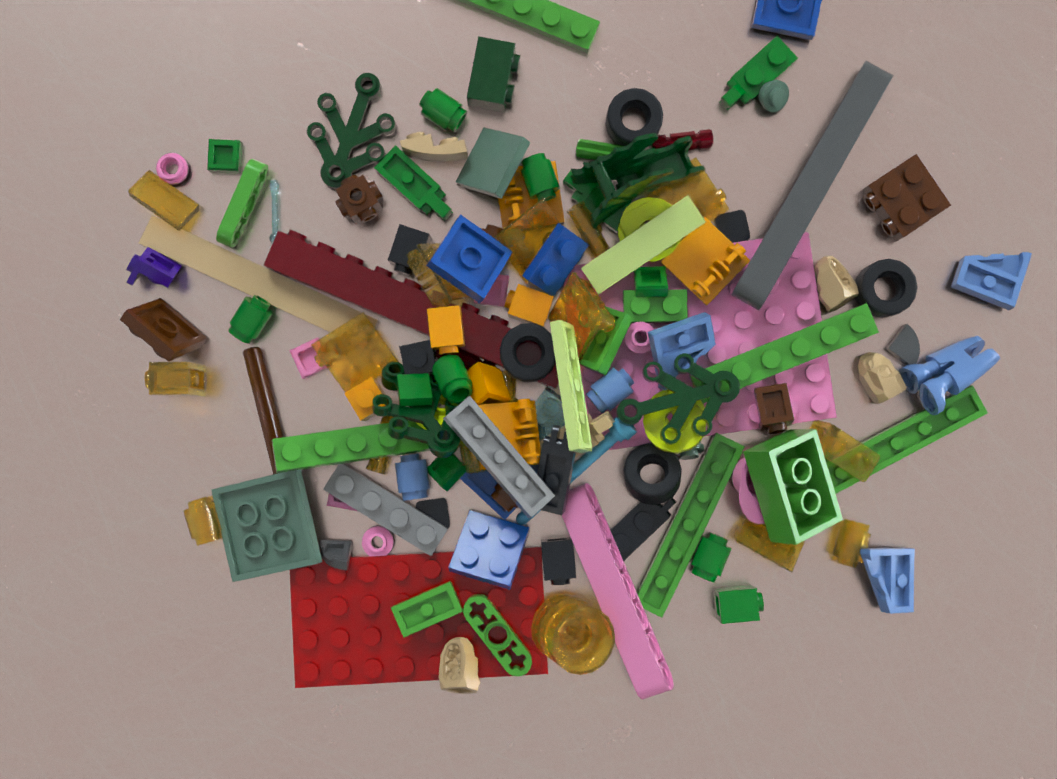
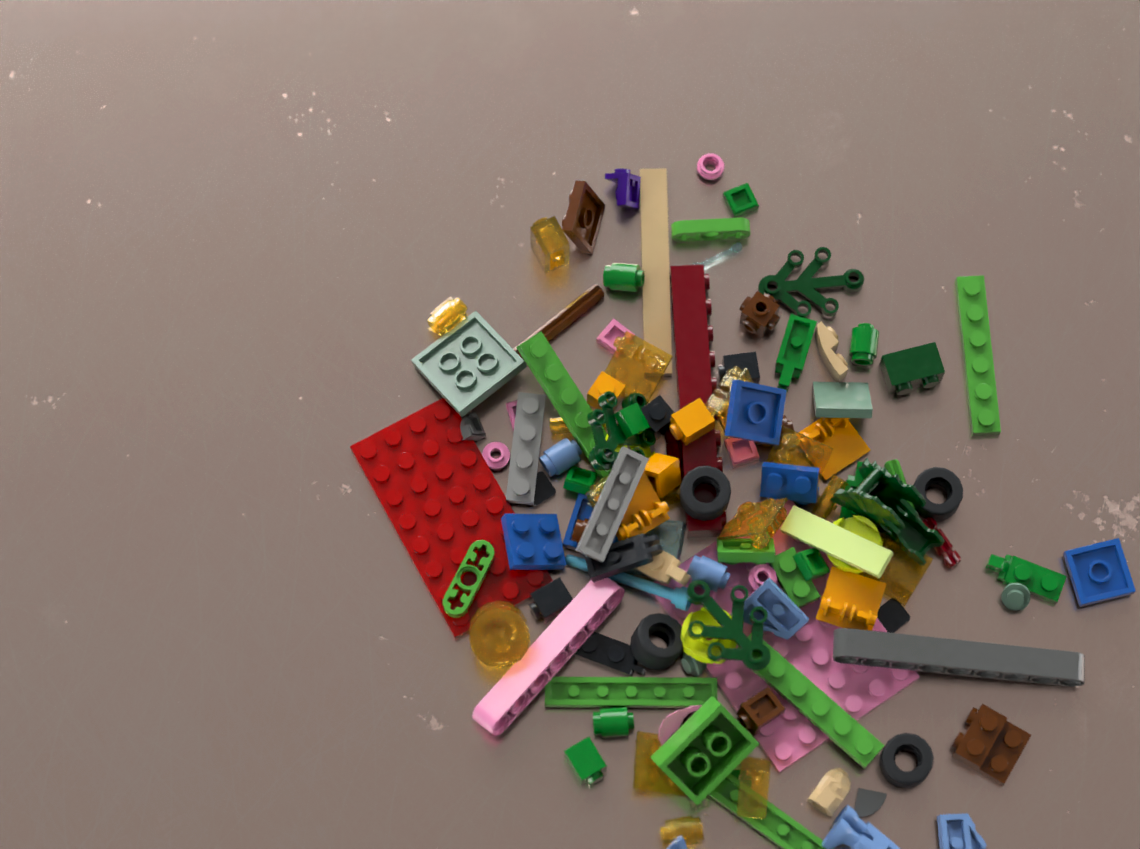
camera: 65 degrees right, 15 degrees down
clear yellow tile [128,170,200,231] -> none
bright green plate [391,580,463,638] -> none
green brick [432,355,473,403] -> none
tan rock [439,637,480,694] -> none
light orange brick [504,284,554,327] -> none
green brick [521,153,560,203] -> none
yellowish green tile [550,320,593,453] -> none
tan rock [814,256,859,312] -> none

